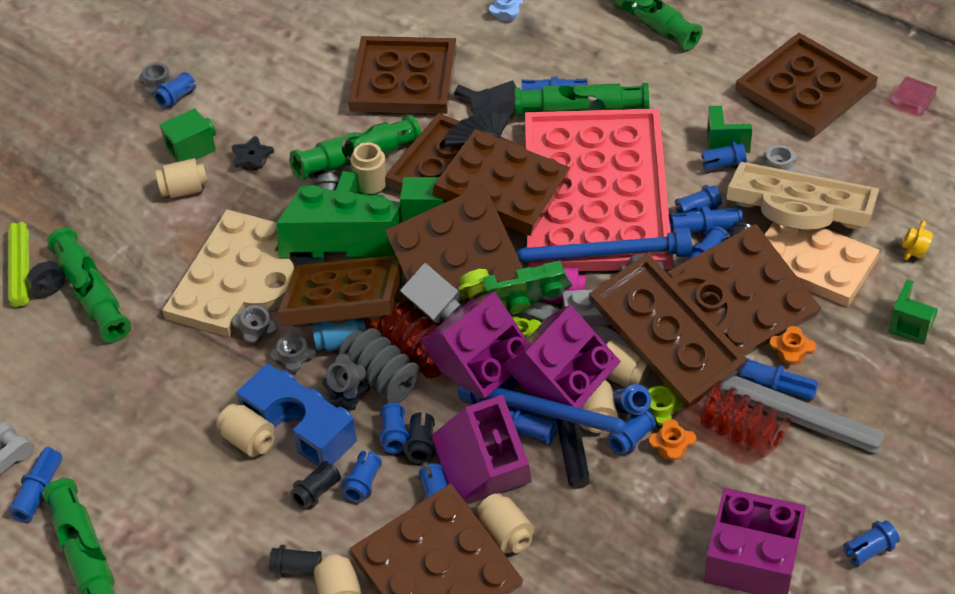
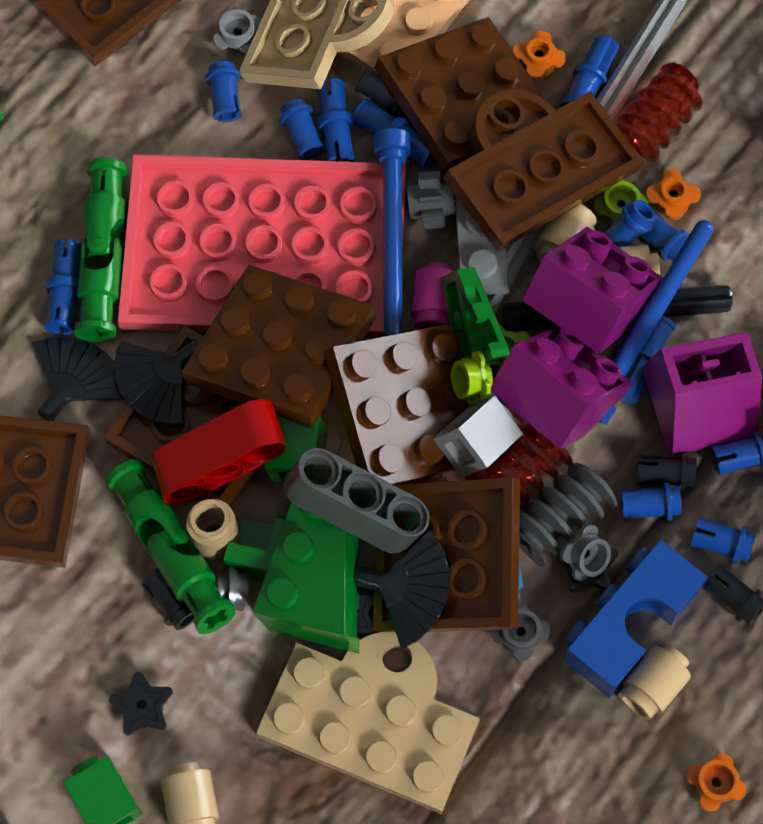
camera: 90 degrees left, 20 degrees up
flat silver plate [232,305,276,343] -> none
green panel [707,106,752,153] -> none
none -> red beam [151,399,287,505]
none -> dark grey beam [283,448,430,553]
none -> black hand [355,530,450,649]
none -> orange plate [687,753,746,812]

